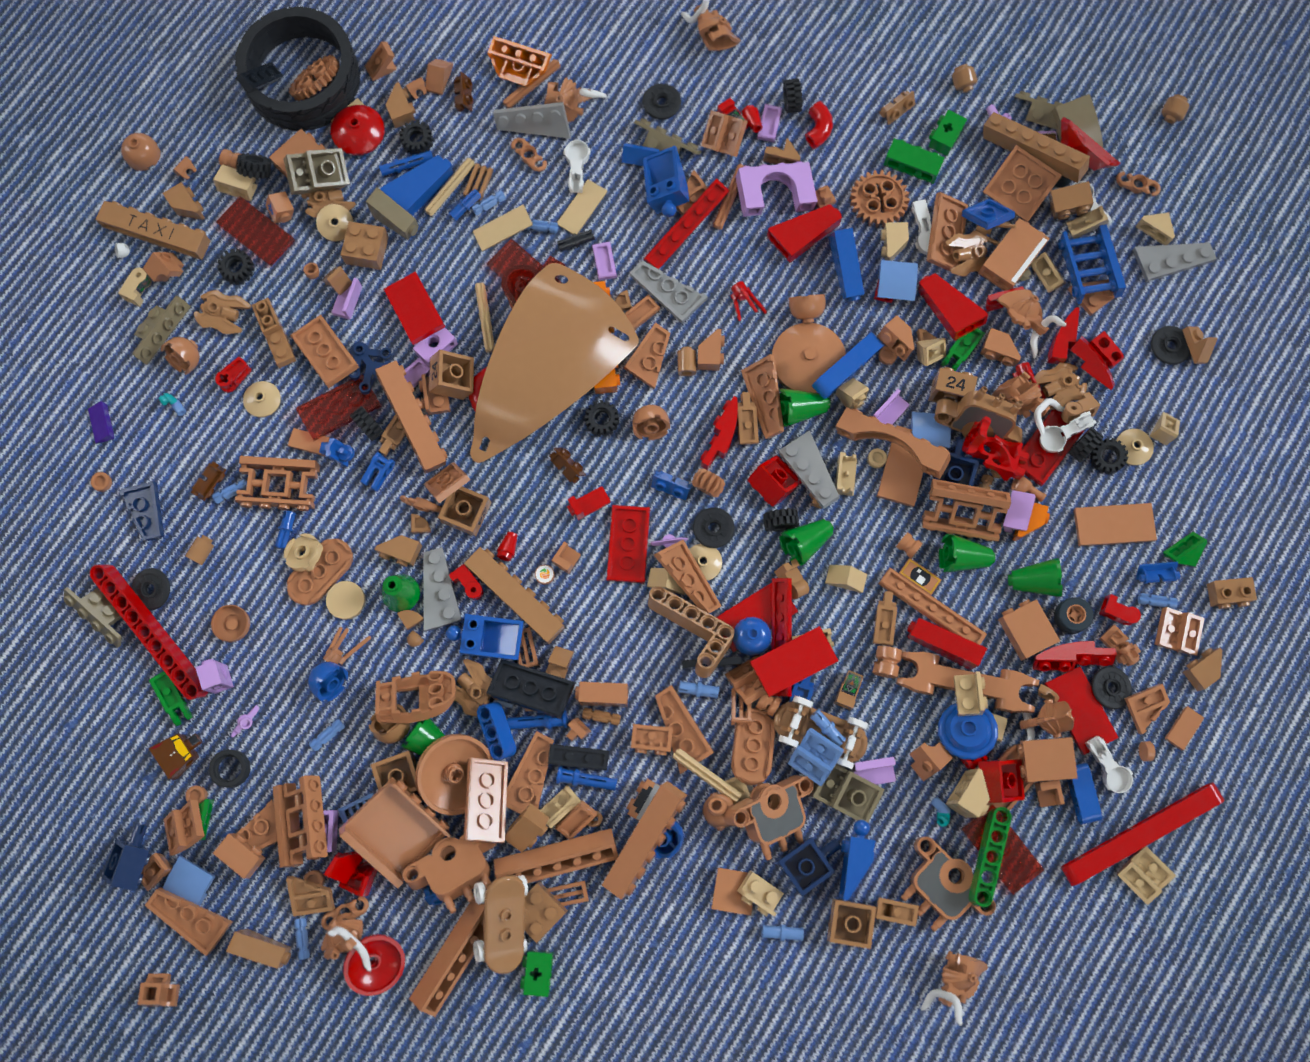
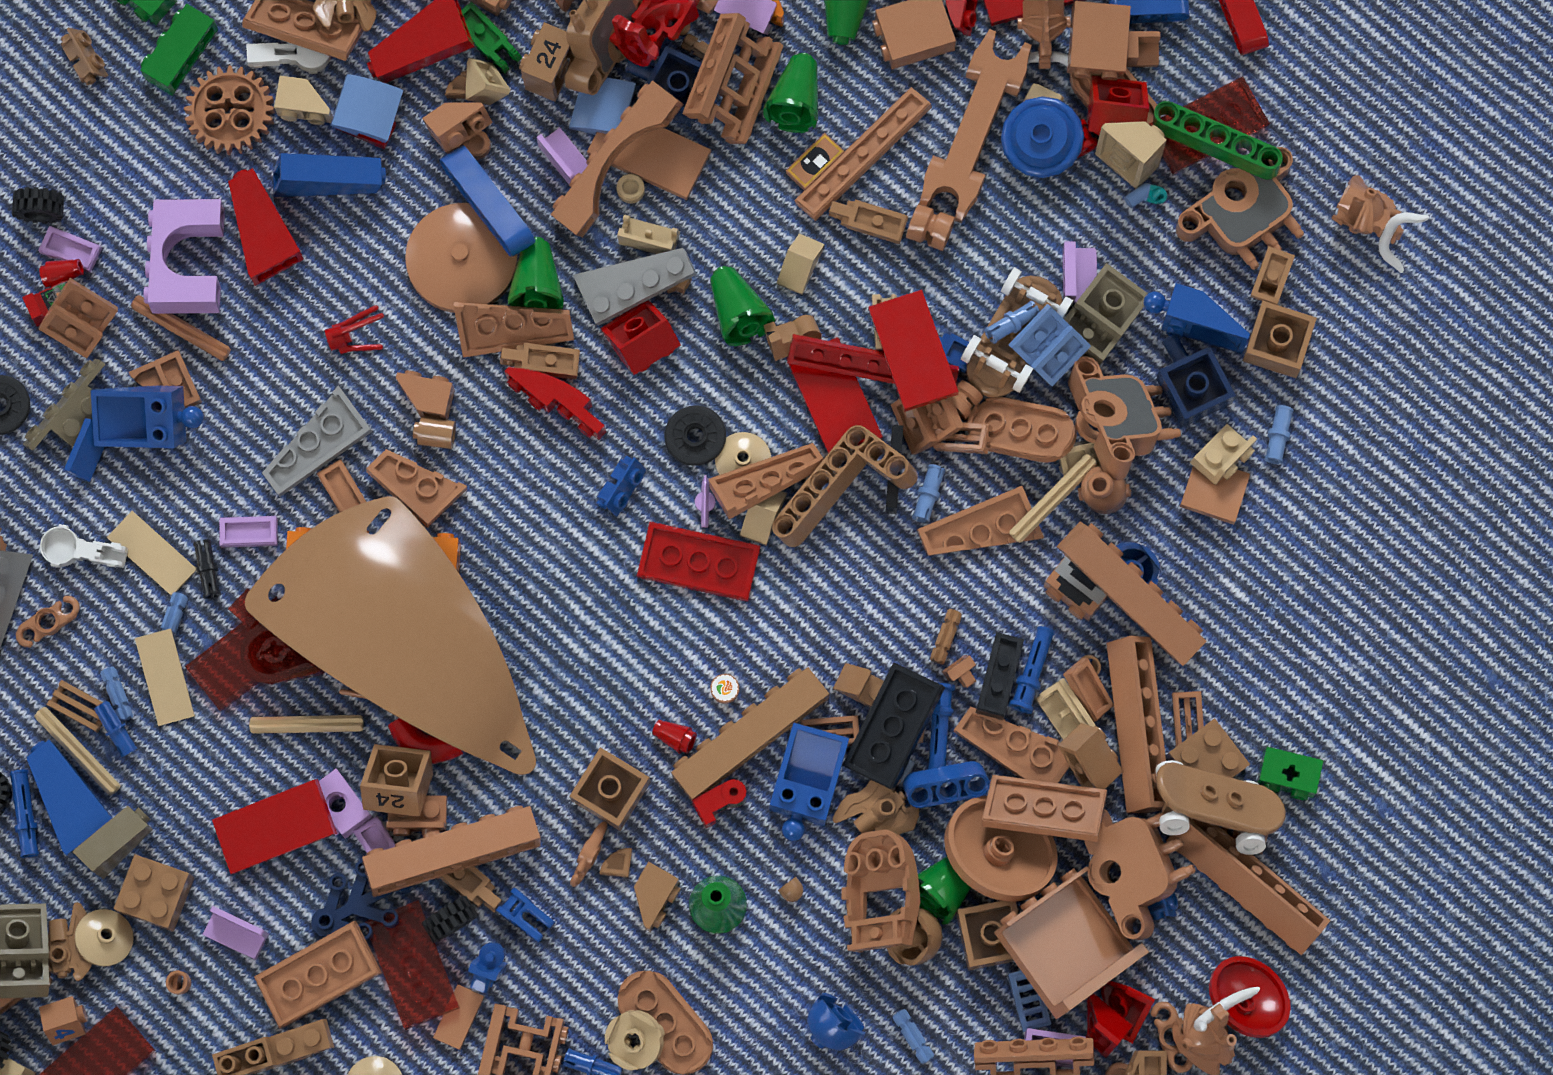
camera: 80 degrees left, 0 degrees up
medium nougat slope [322,266,352,295] -> none
nougat plant [323,627,371,665] -> none
tan tile [326,581,366,620] -> none
medium nougat tile [397,610,424,630] -> none
light grey wing [423,547,462,632] -> none
nougat tile [424,462,470,503] -> none
reddish brown hinge [549,448,586,484] -> none
nougat panel [552,542,581,574] -> none
red bracket [567,486,611,520] -> none
nougat brick [575,682,629,707] -> none
black tyre [585,400,619,437] -> none
medium nougat tile [615,290,632,311] -> none
nougat bracket [631,724,673,755] -> none
nougat cylinder [632,405,671,440] -> none
red tile [643,178,730,269] -> none
nougat gear [692,469,725,497] -> none
blue cylinder [733,617,771,656] -> none
medium nougat slope [763,138,801,164] -> none
black tyre [763,508,799,532] -> none
nougat cylinder [788,294,826,323] -> none
red cylinder [805,101,833,149] -> none
nougat tile [815,185,836,208] -> none
leg [834,670,863,710] -> none
tan slope [836,378,869,409] -> none
nougat wheel [896,532,923,558] -> none
red slope [907,618,987,670] -> none
nougat brick [910,742,953,781] -> none
tan bracket [953,671,988,716] -> none
medium nougat tile [1038,684,1059,703] -> none

